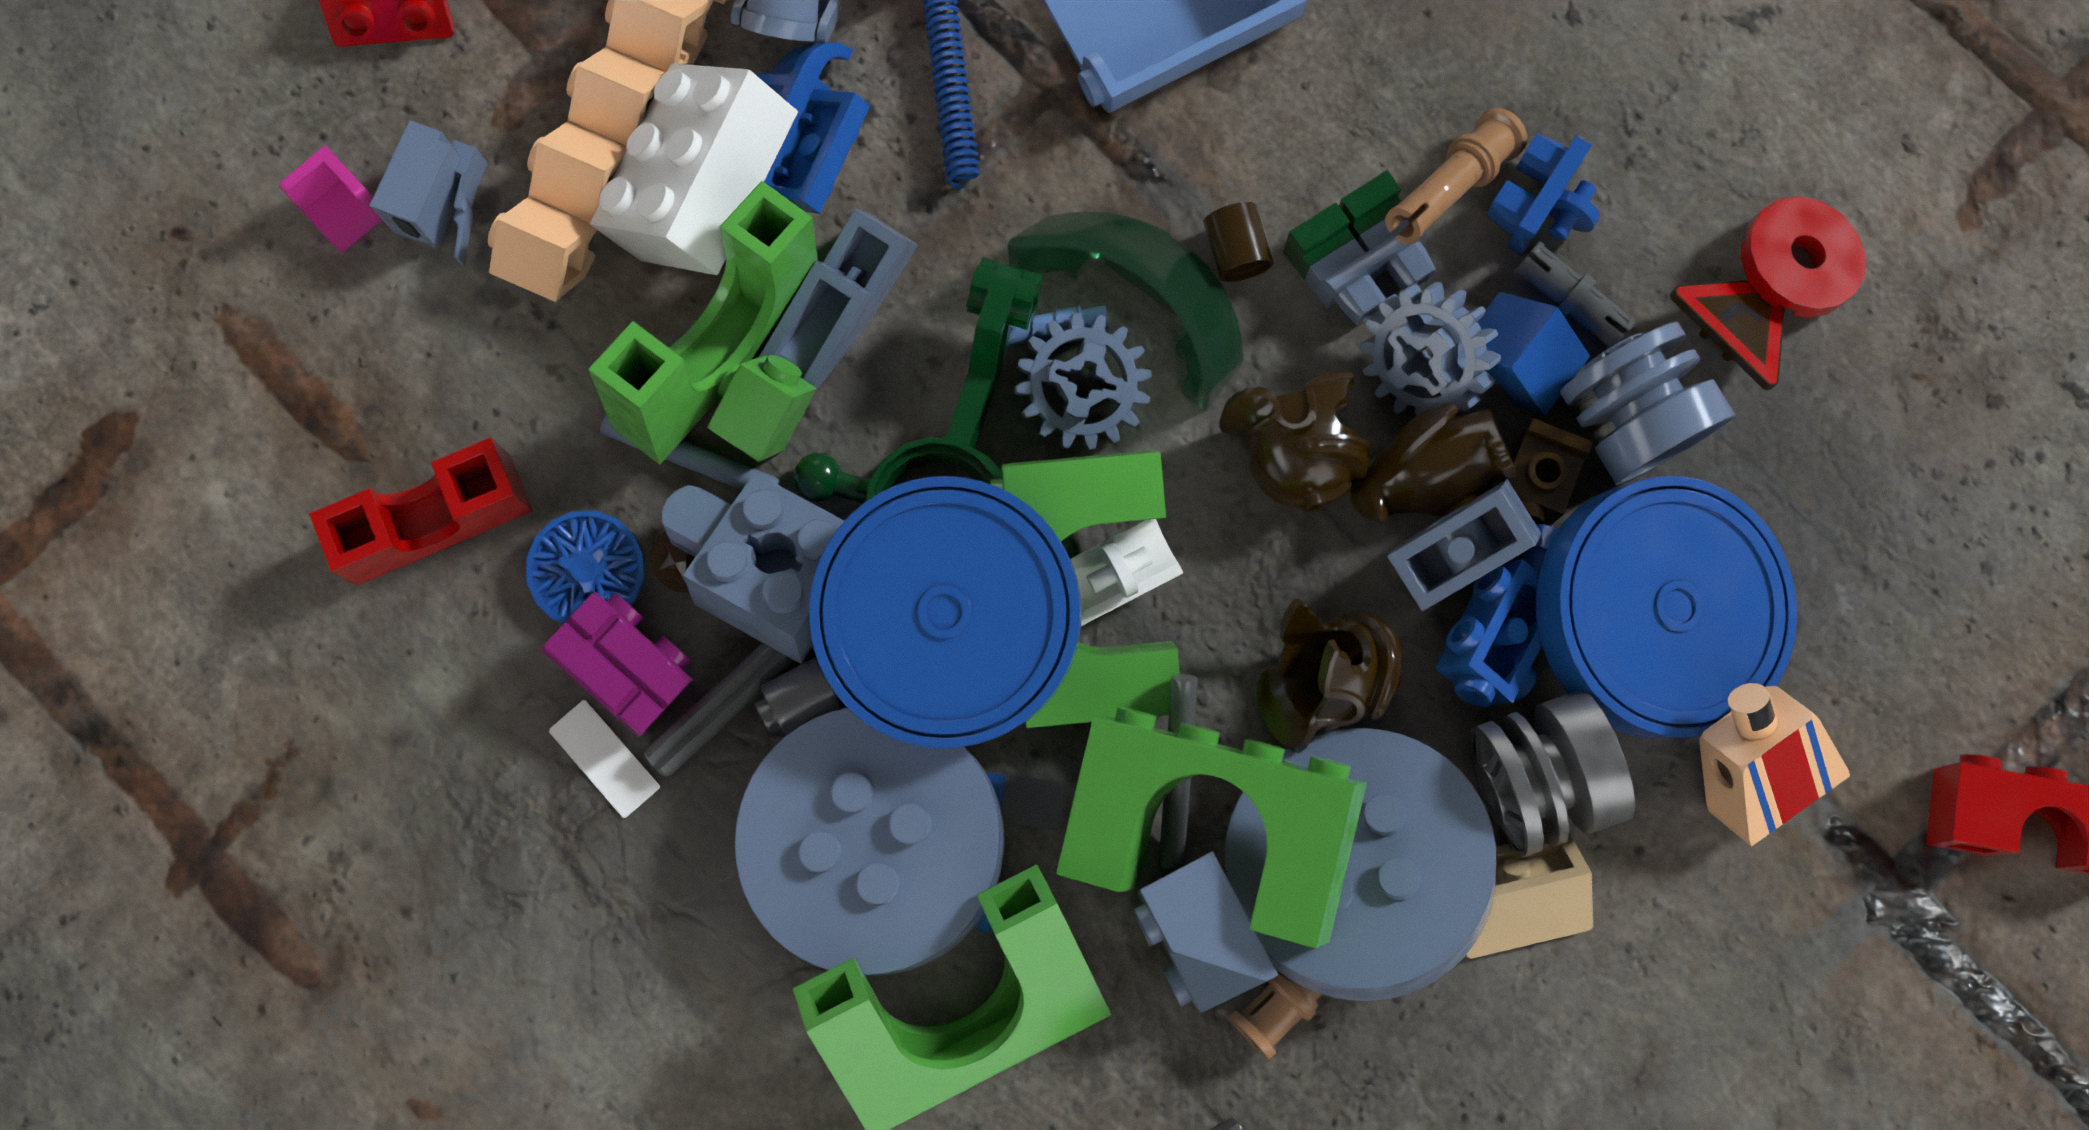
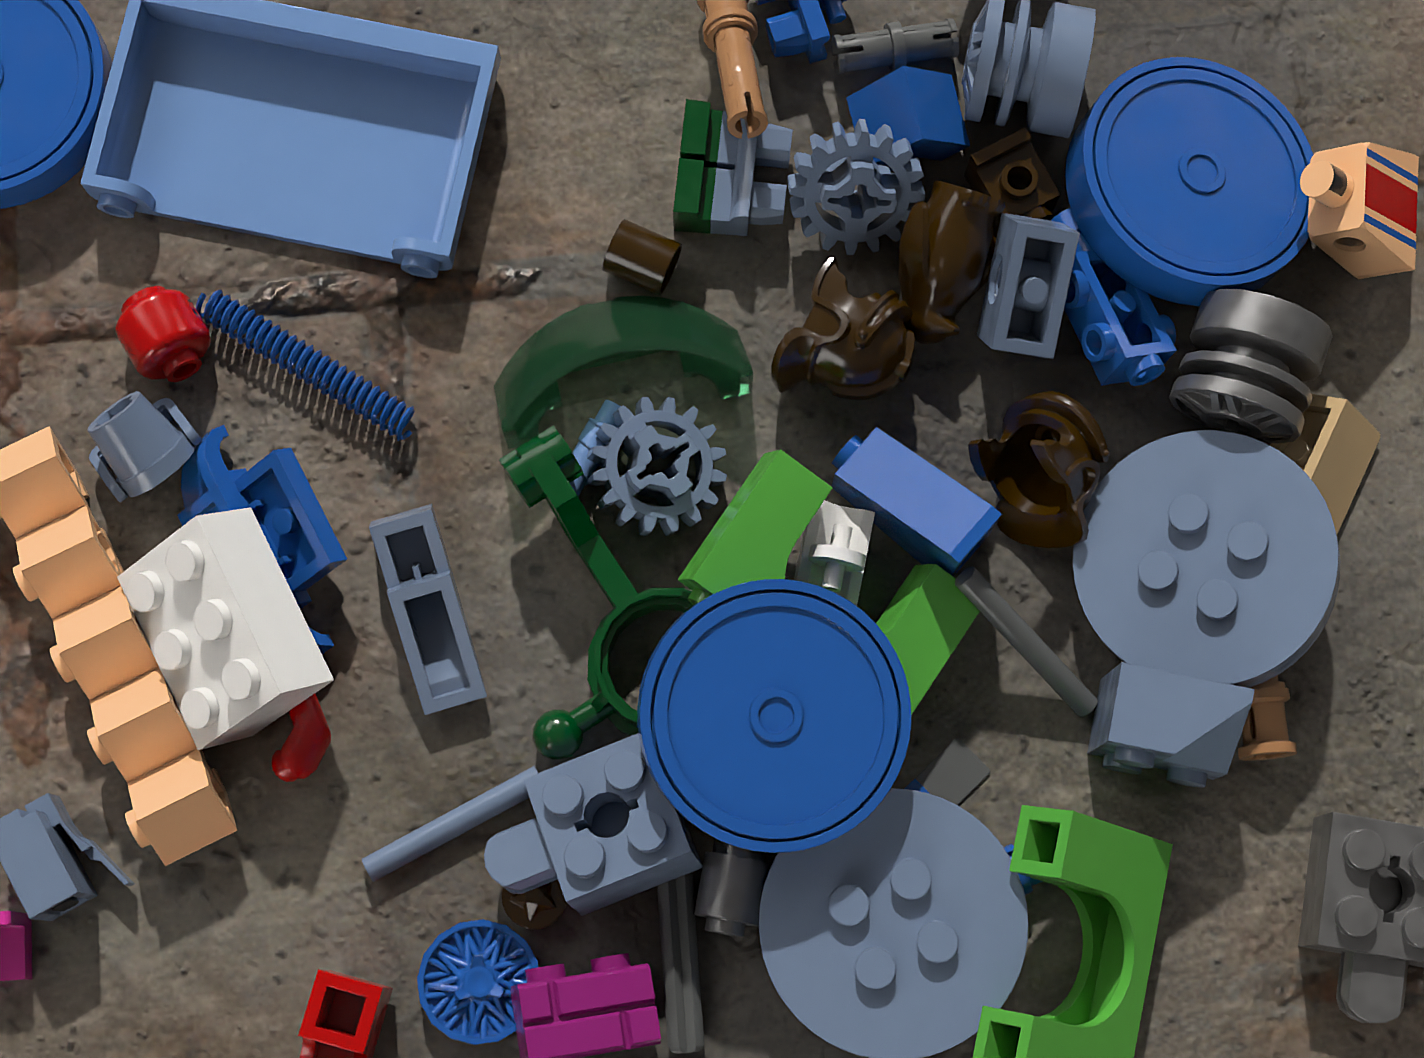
camera: 55 degrees left, 0 degrees up
bright green arch [588,181,818,465] -> none
bright green brick [707,355,817,462] -> none
bright green arch [1056,707,1367,949] -> none
none -> red arm [271,693,331,782]
none -> slope [831,427,1002,577]

